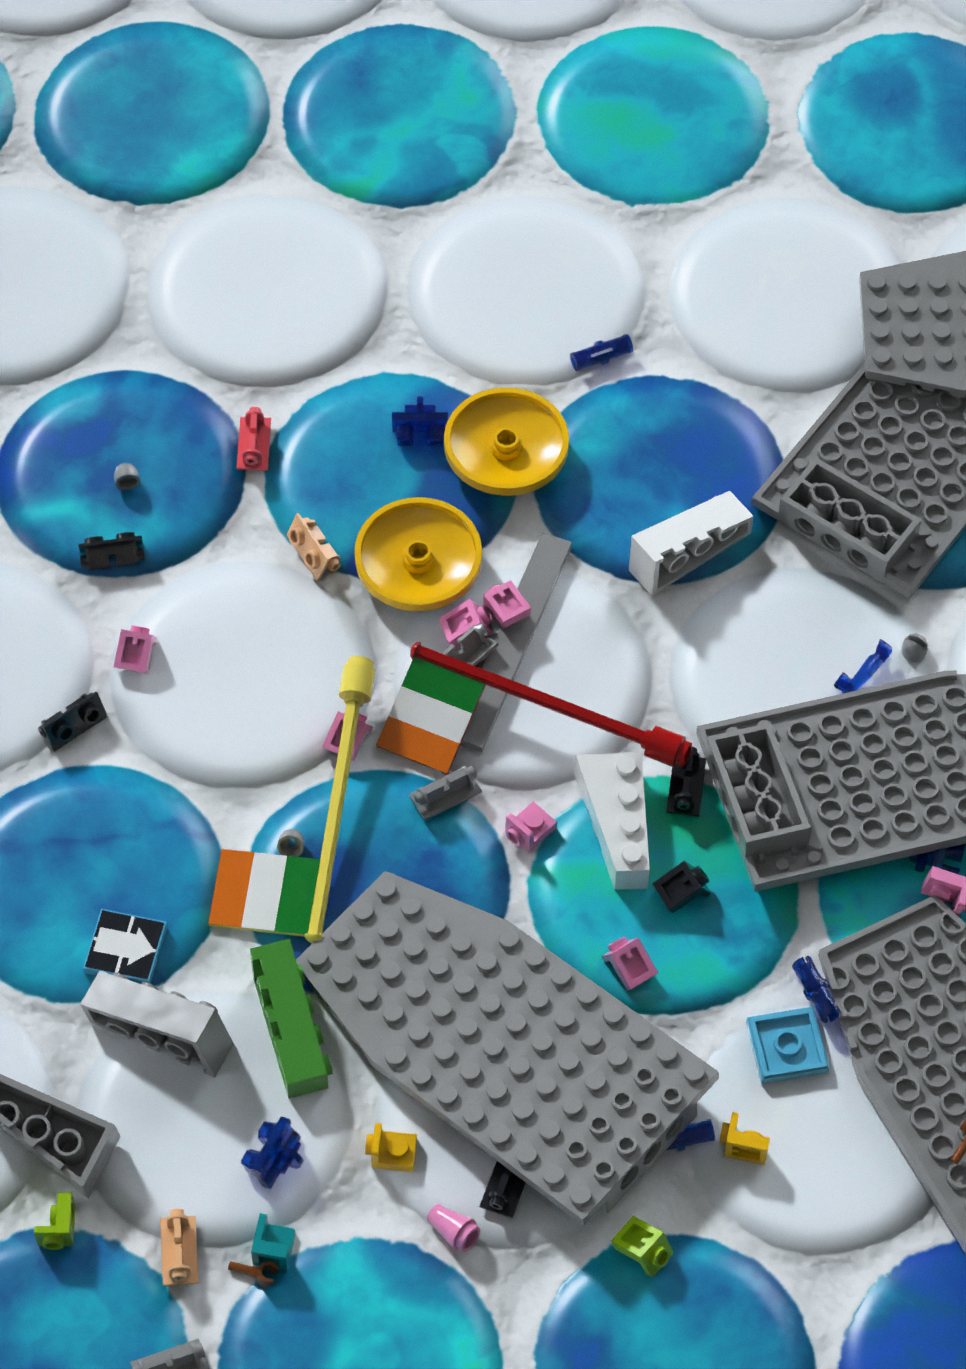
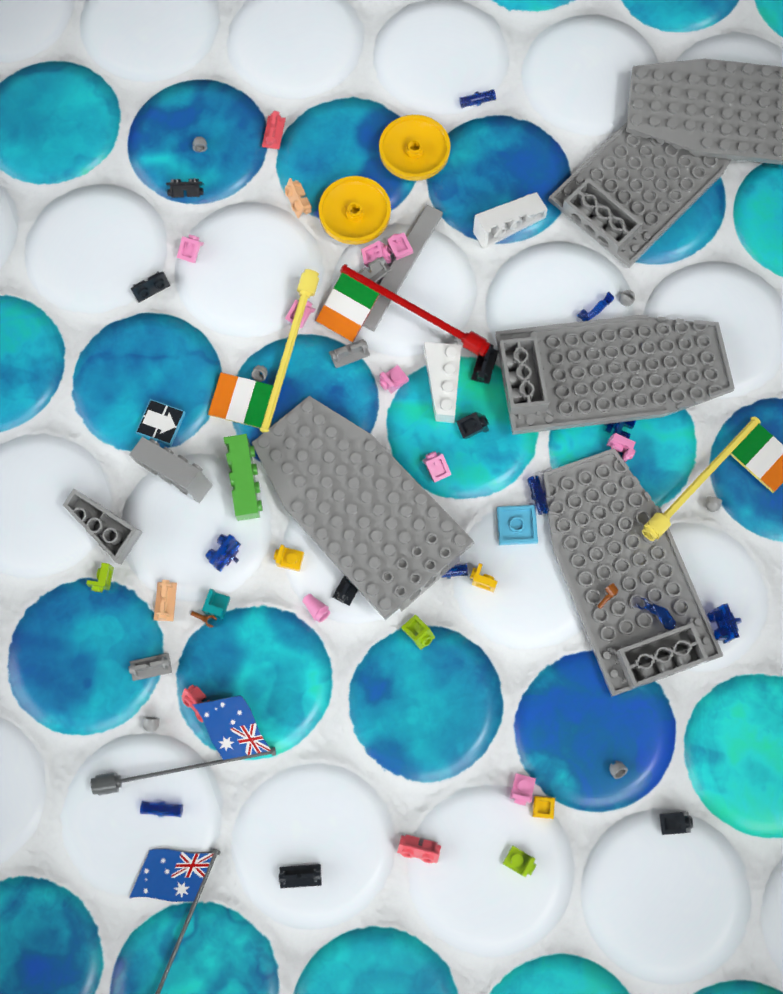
camera: 10 degrees right, 15 degrees up
clear blue hips [392,396,448,446] -> none

